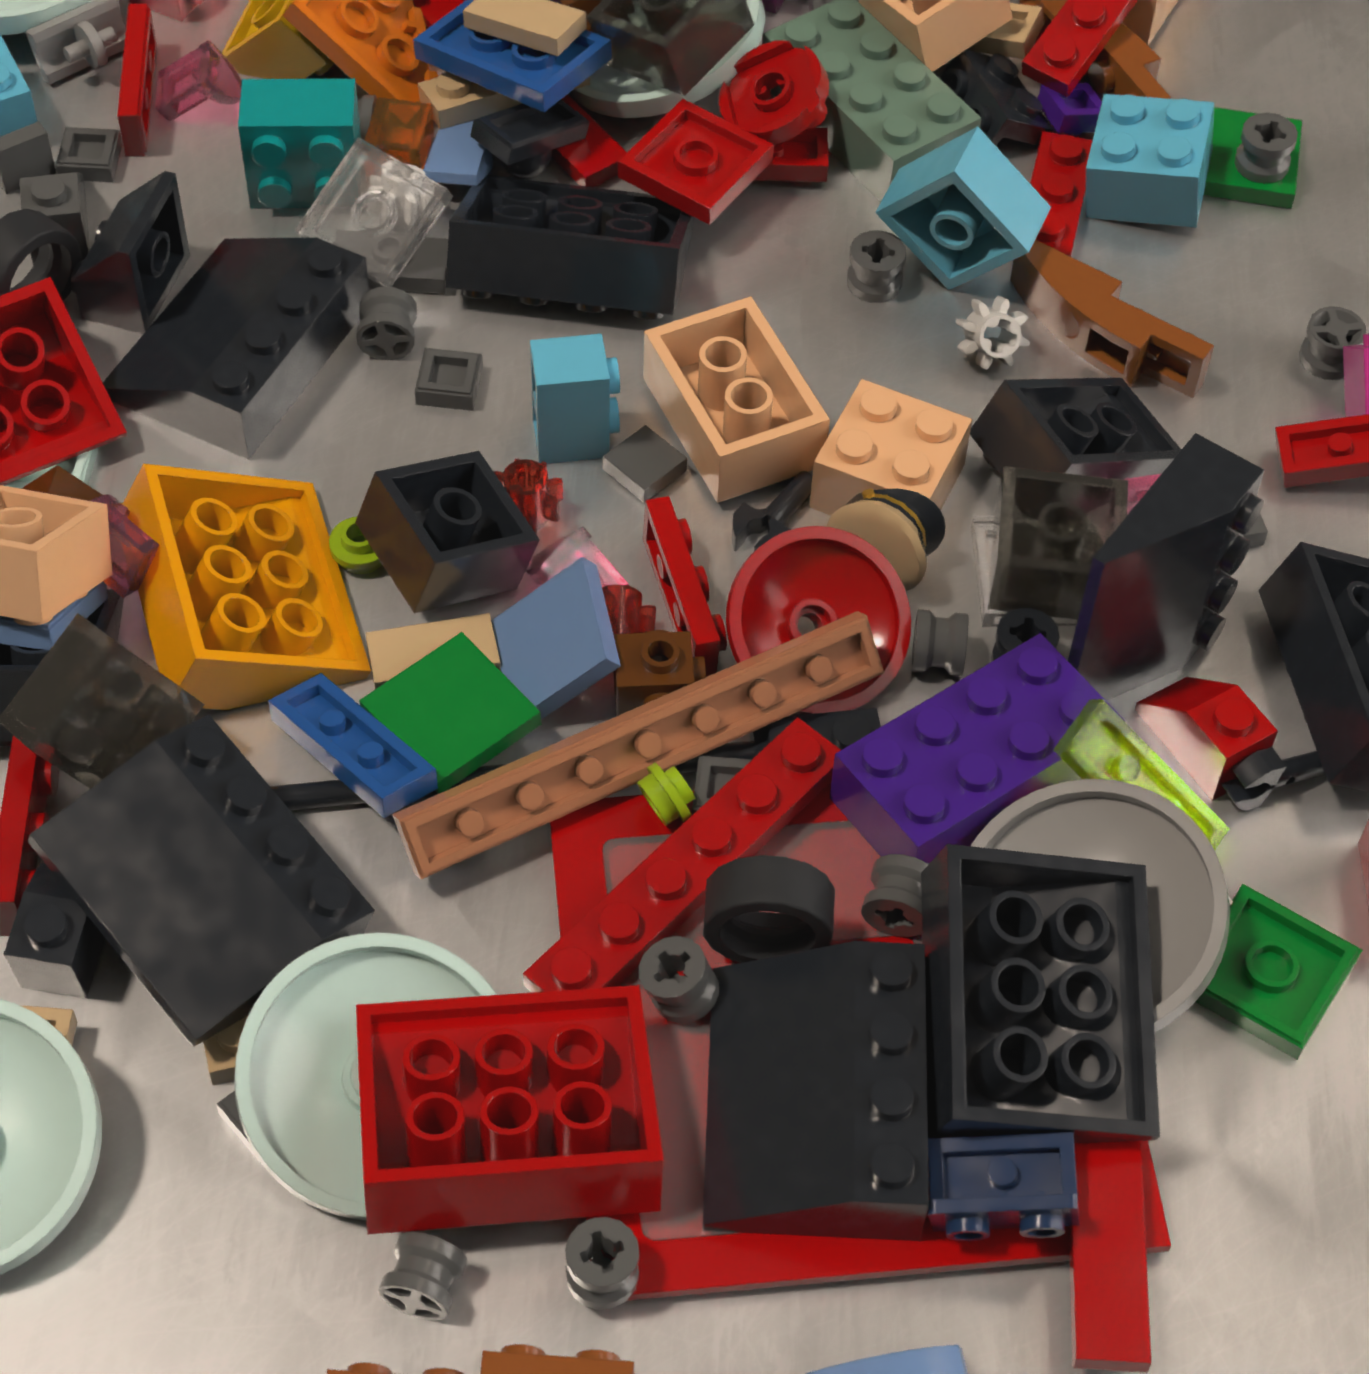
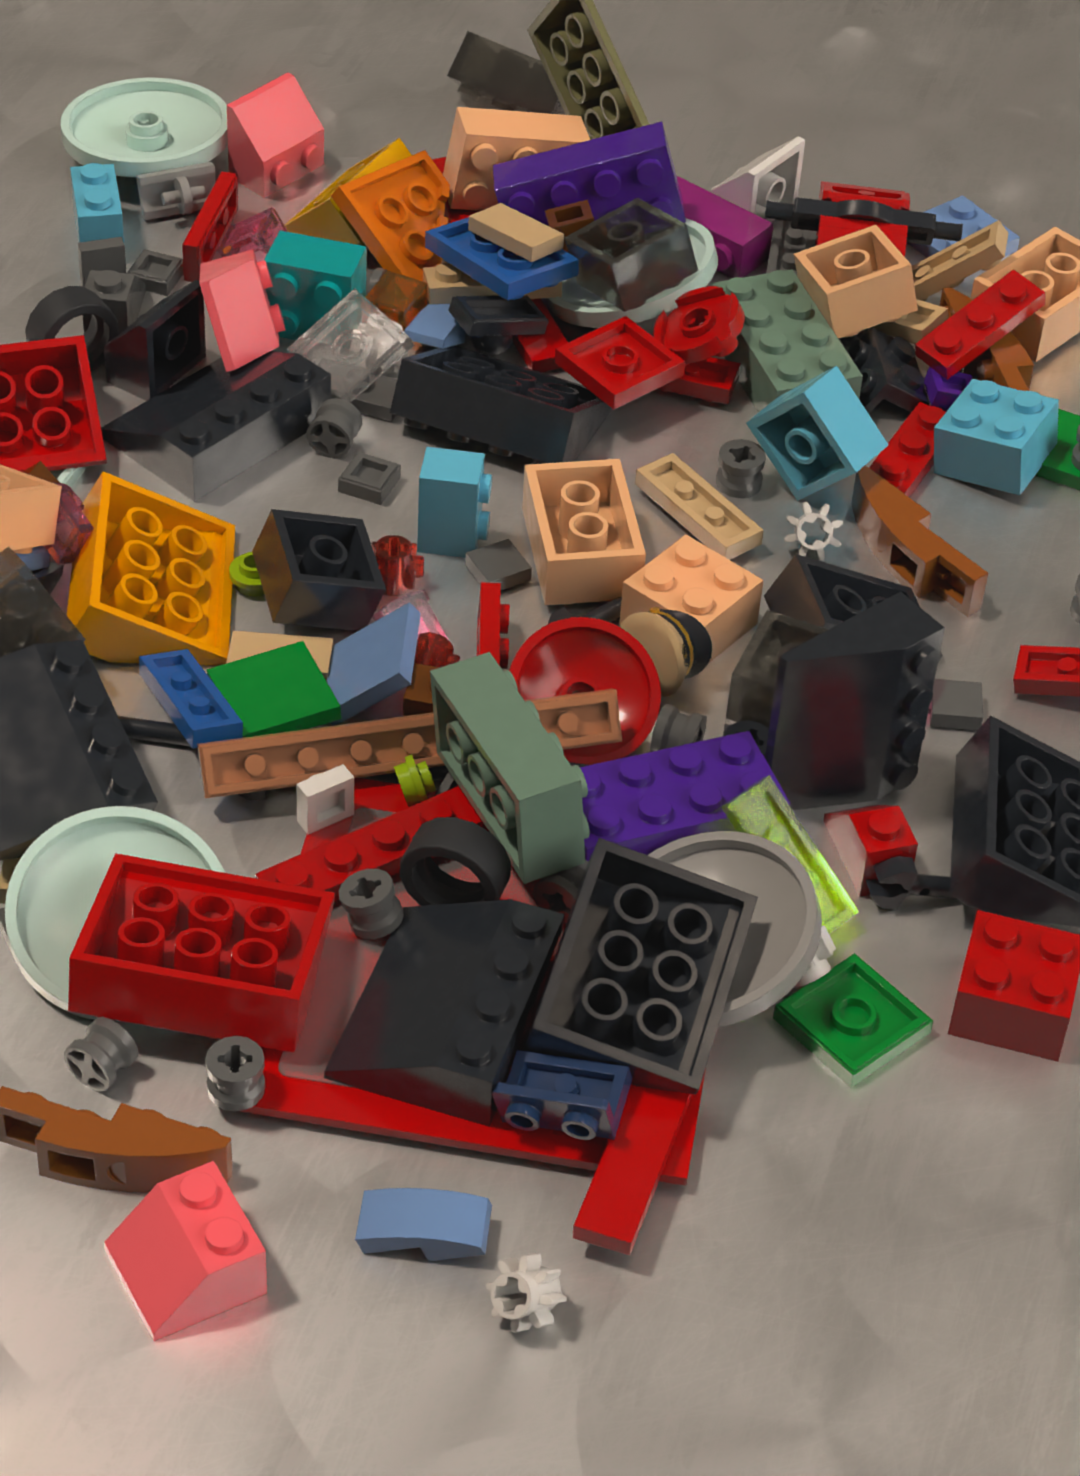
camera: 15 degrees right, 10 degrees down
none -> coral slope [199,249,286,372]
none -> white plate [296,764,354,834]
none -> sand green brick [430,652,590,884]
none -> tan plate [635,453,764,560]

